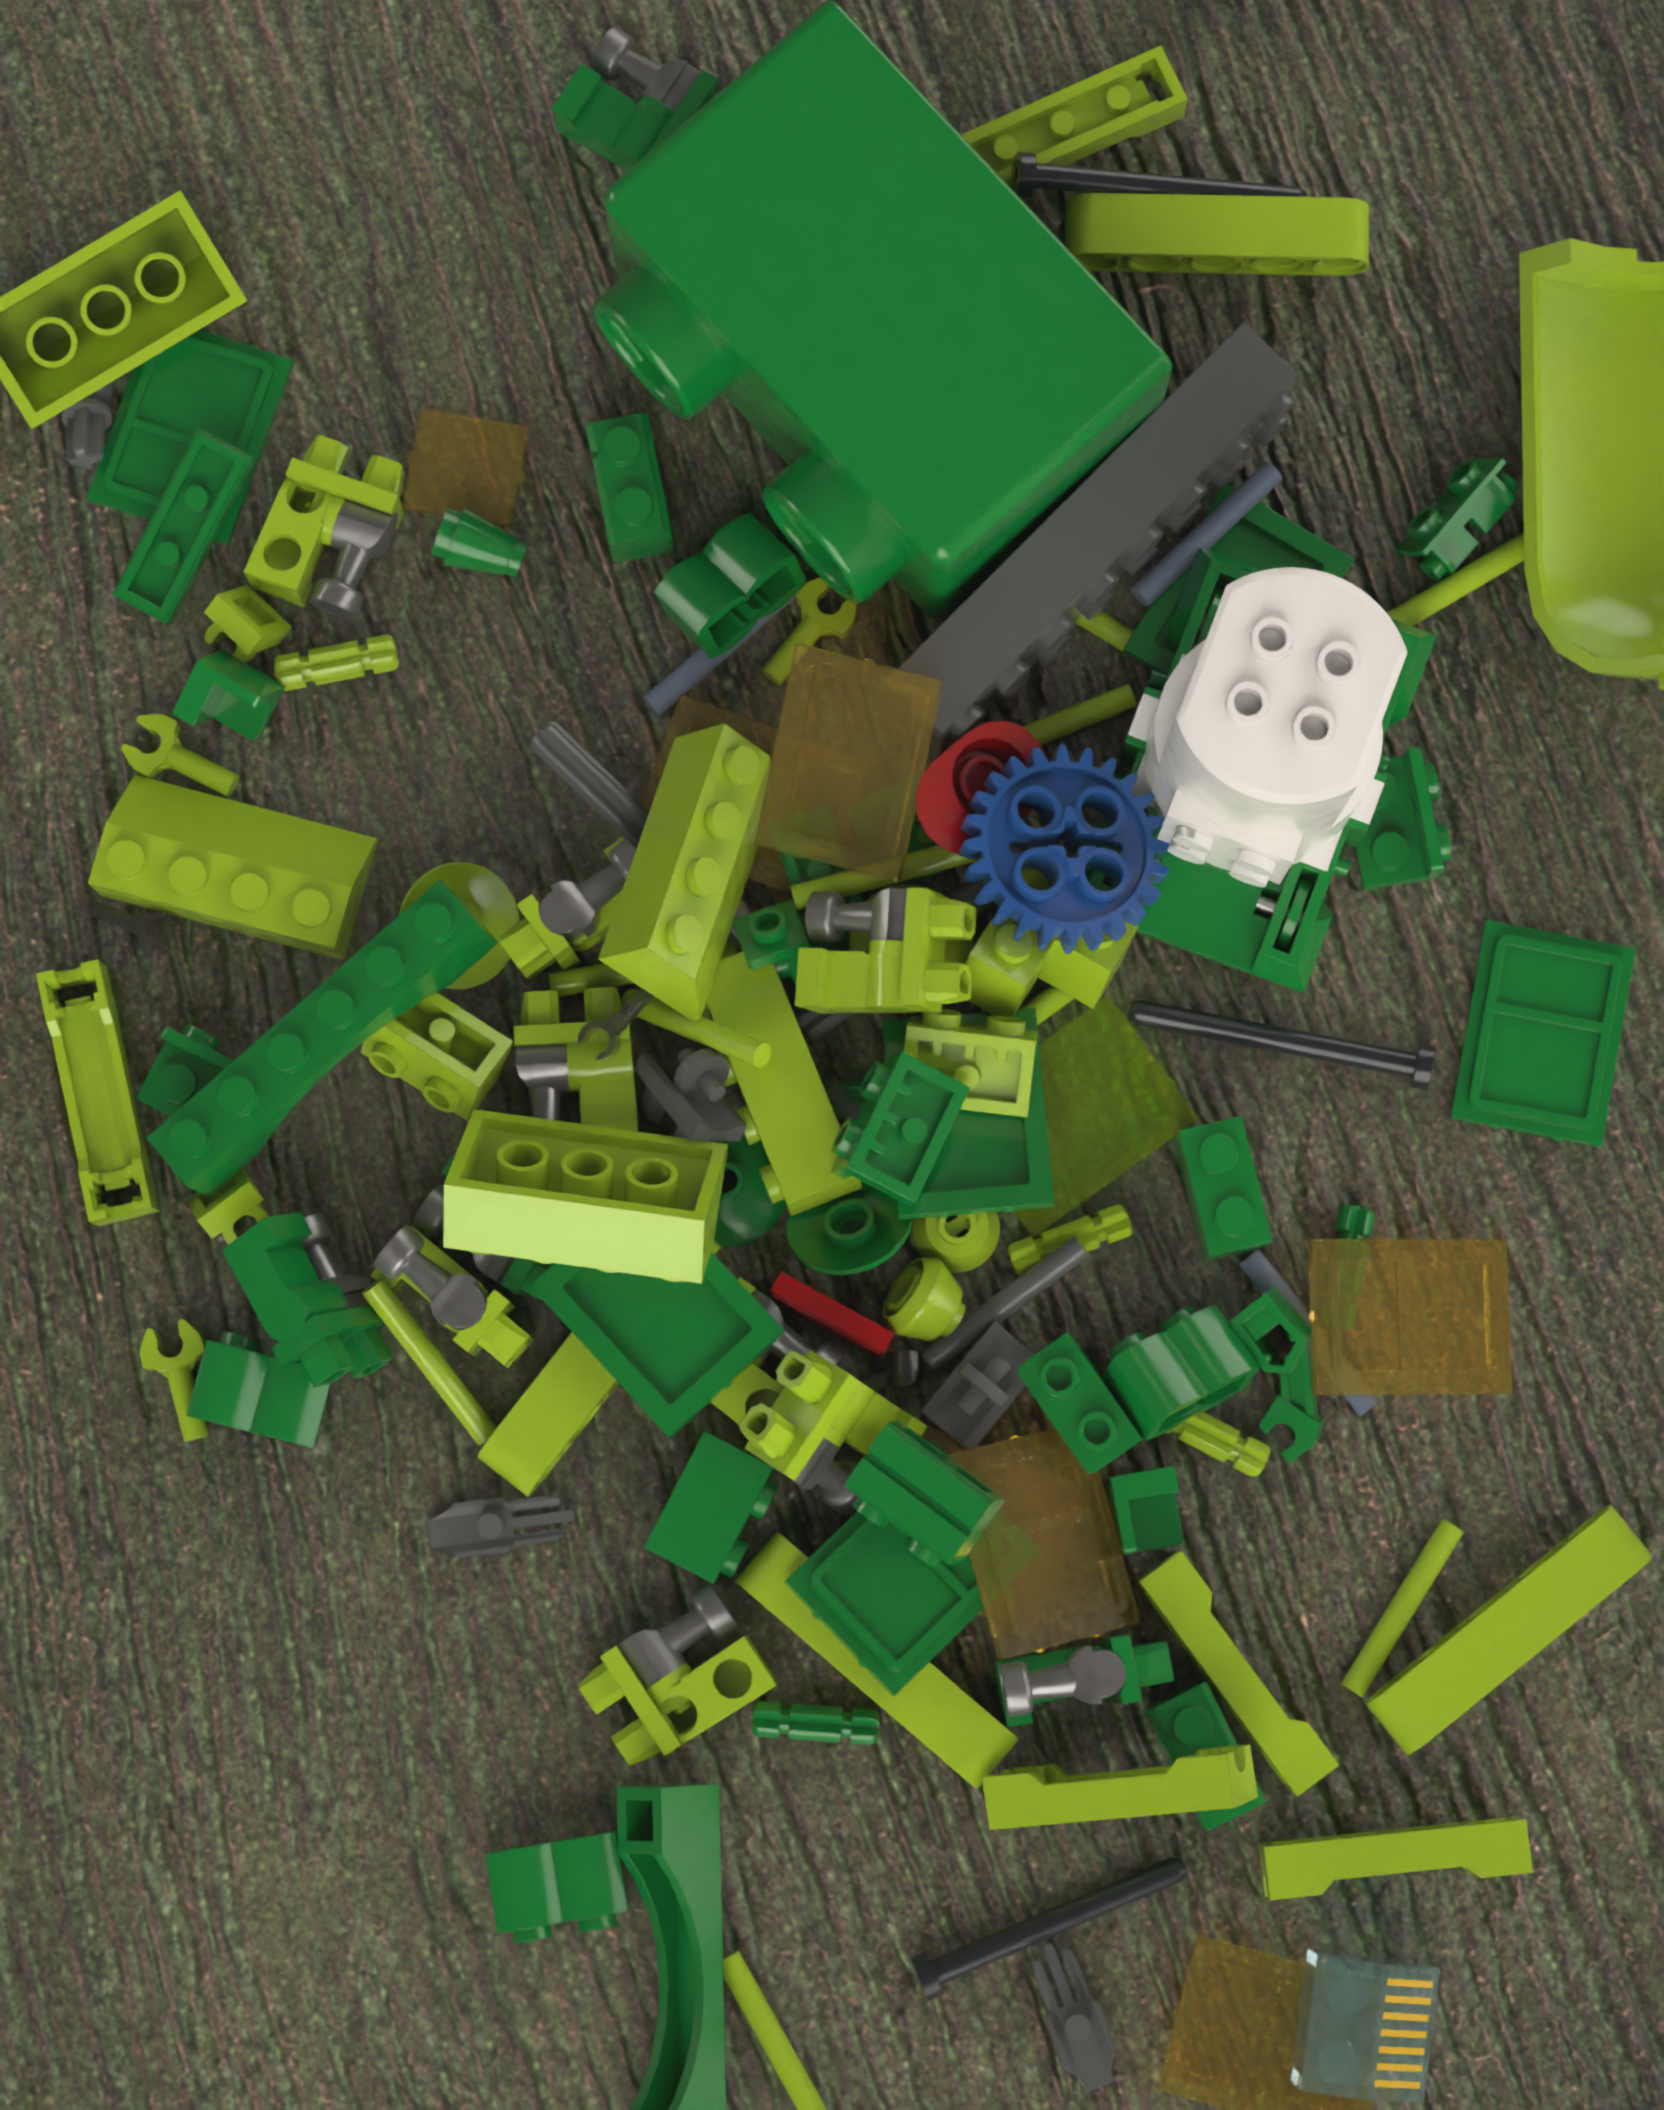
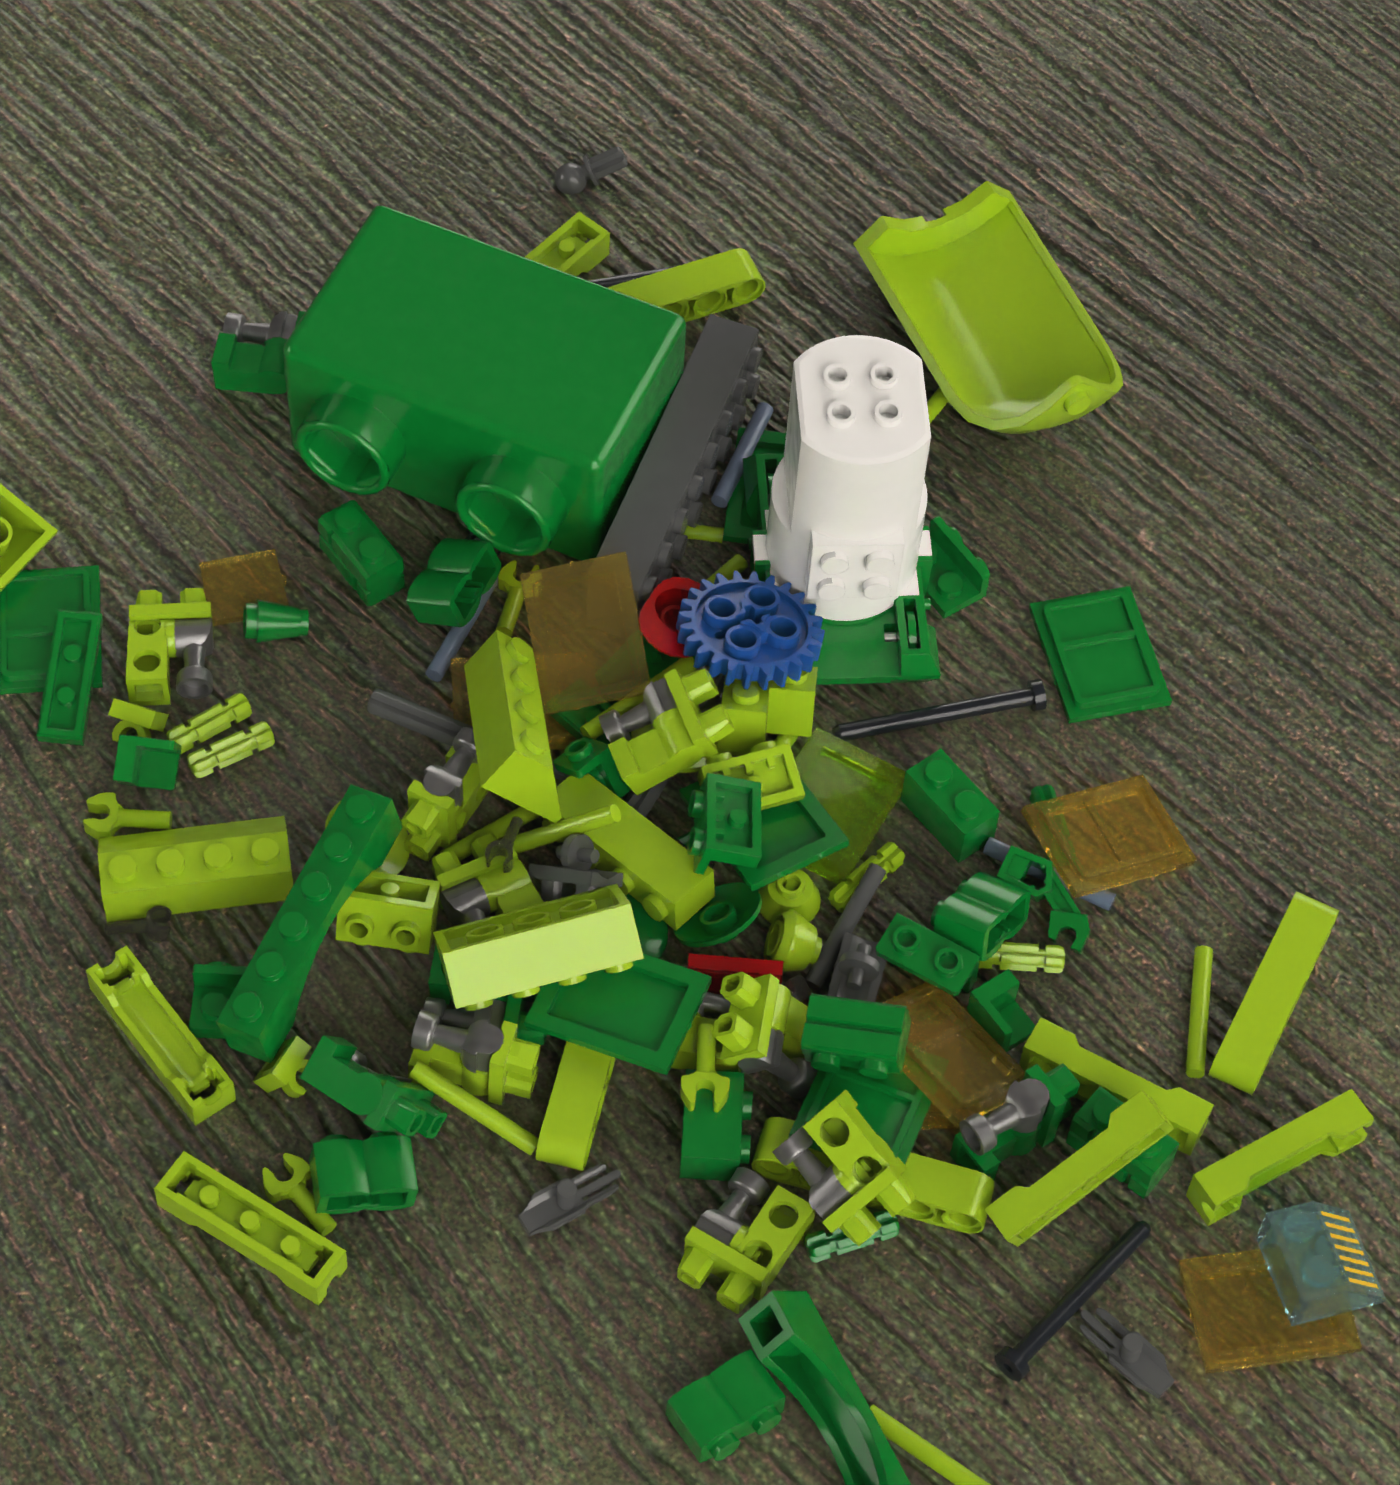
camera: 30 degrees left, 25 degrees down
none -> lime piece [154,1151,348,1306]
none -> lime axle [187,721,275,778]
none -> lime bar [680,1023,730,1113]
none -> lime hips [772,1090,916,1246]

